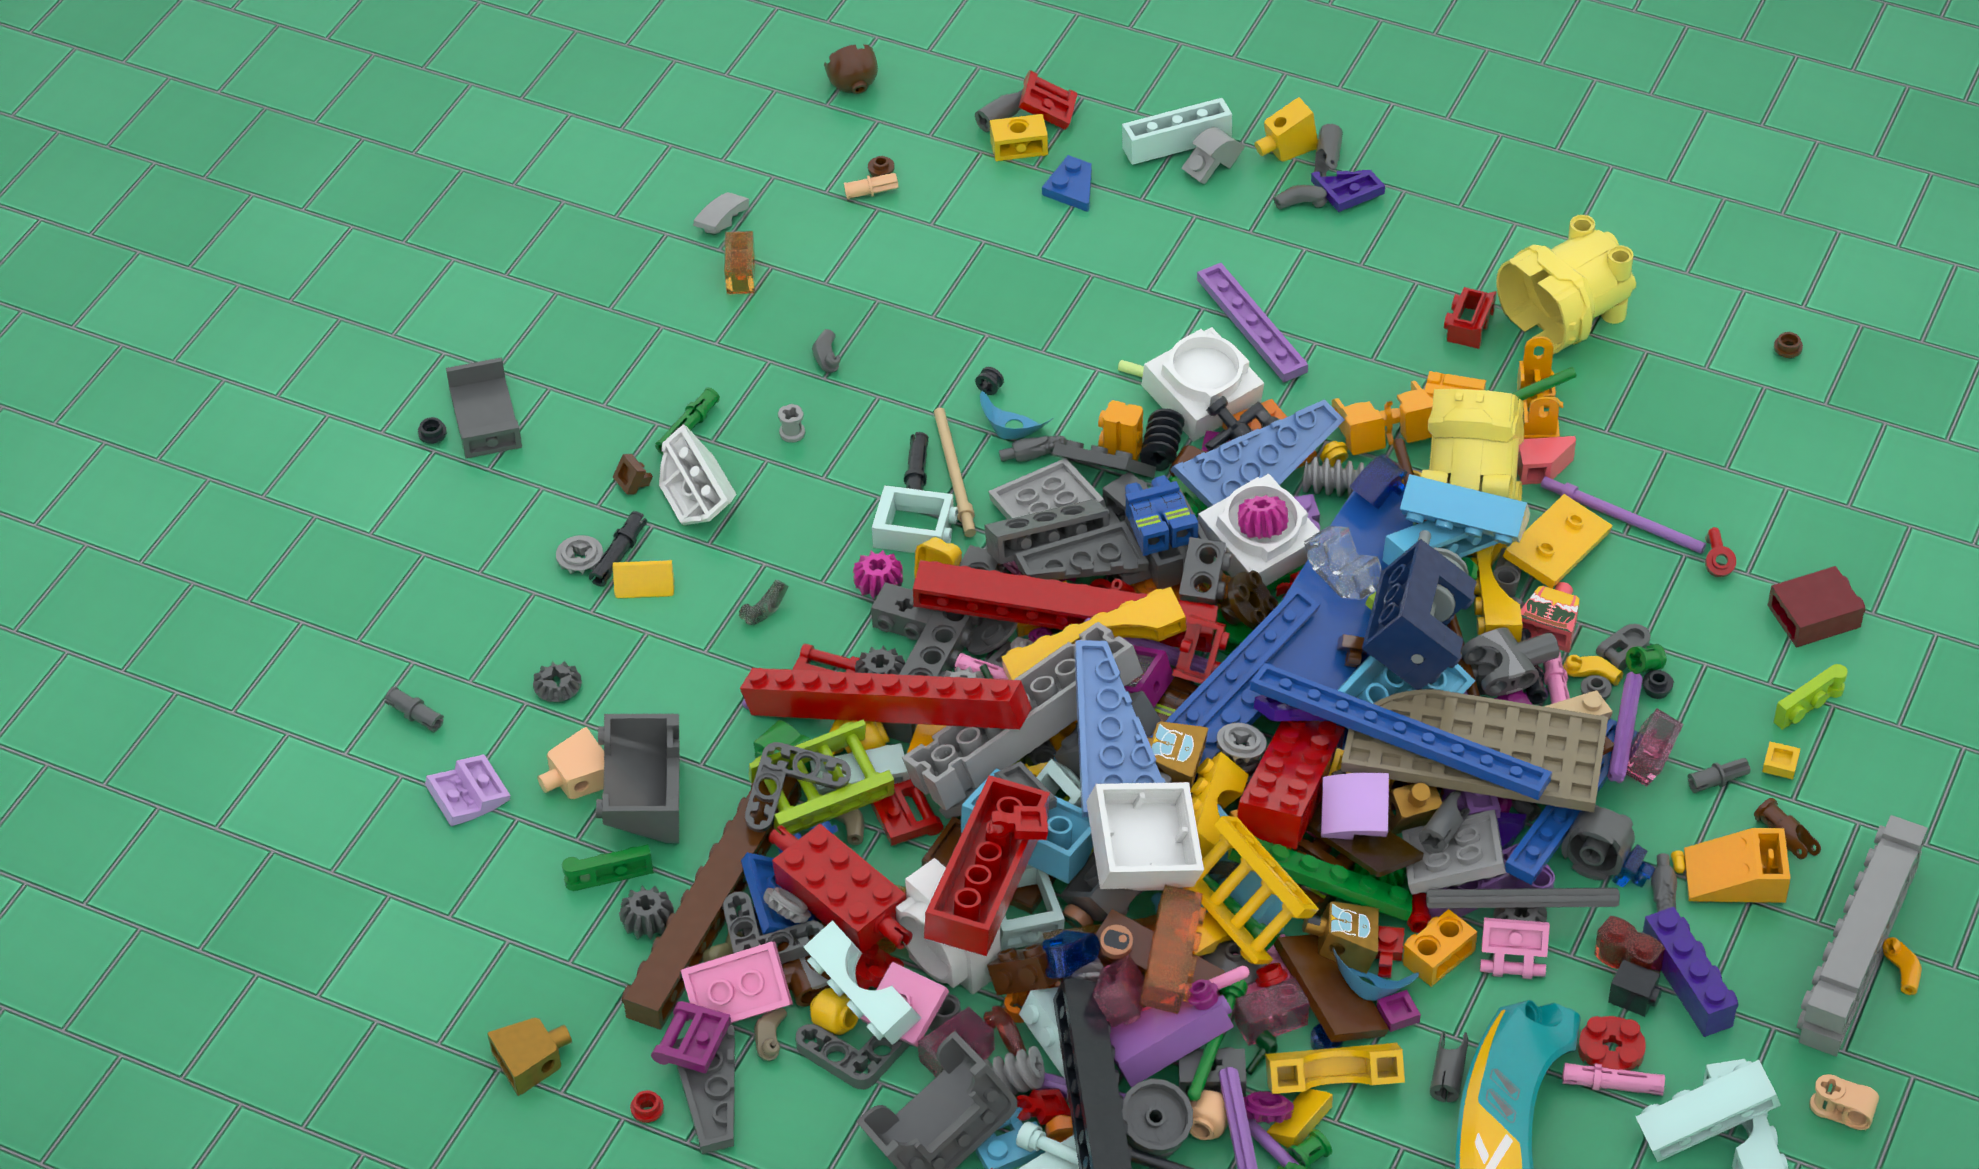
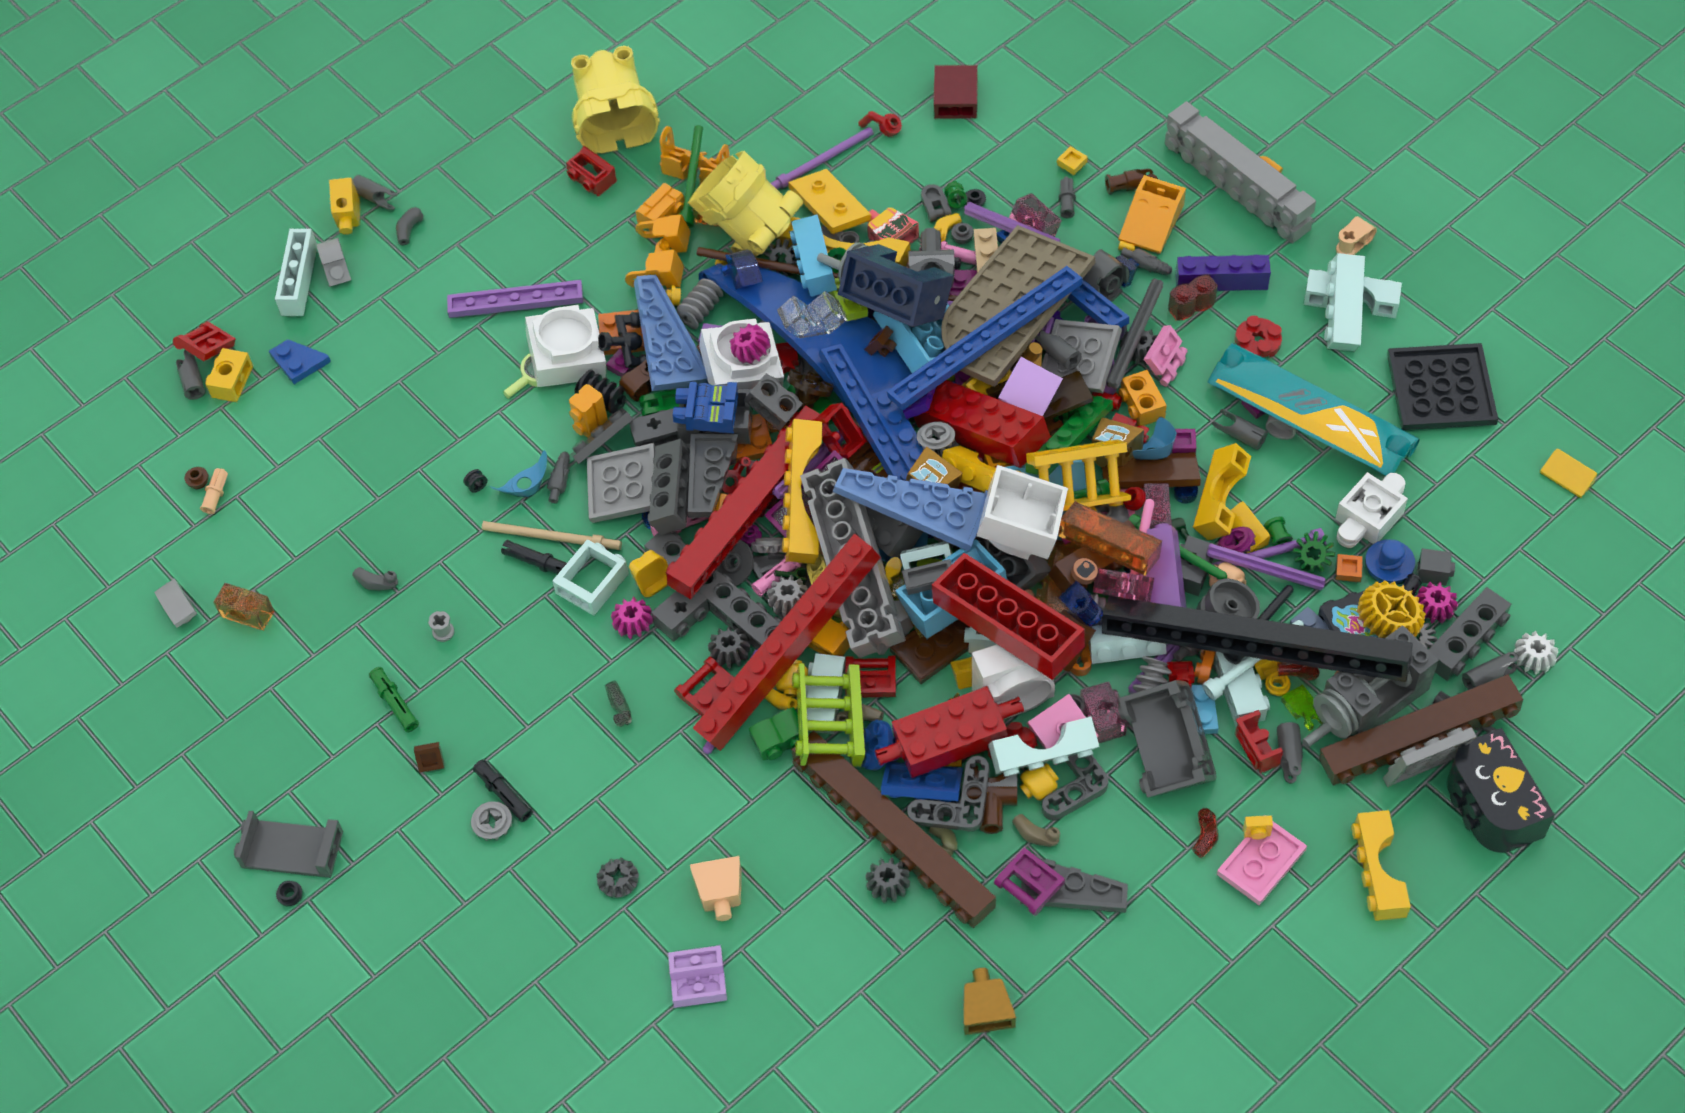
camera: 65 degrees left, 10 degrees up
dark grey pin [385,686,444,732] -> none
green plate [562,844,654,891] -> none
dark grey windscreen [596,714,680,844] -> none
yellow slope [613,560,675,598] -> none
red plate [630,1090,664,1123] -> none
white wedge [659,424,736,525] -> none
bright pink plate [681,941,793,1023] -> none
dark grey beam [745,742,851,832] -> none
light grey gear [763,887,811,923] -> none
reddish brown cylinder [824,44,878,94] -> none
clear red arm [983,1005,1027,1056] -> none
red plate [989,806,1048,840] -> none
magenta plate [1187,979,1218,1010] -> none
dark purple wing [1311,170,1385,212] -> none
medium azure slope [1400,474,1530,545] -> none
bright pink pin [1562,1062,1665,1096] -> none
black brick [1608,960,1662,1017] -> none
reddish brown plate [1774,332,1803,358] -> none
lime plate [1774,664,1848,730] -> none

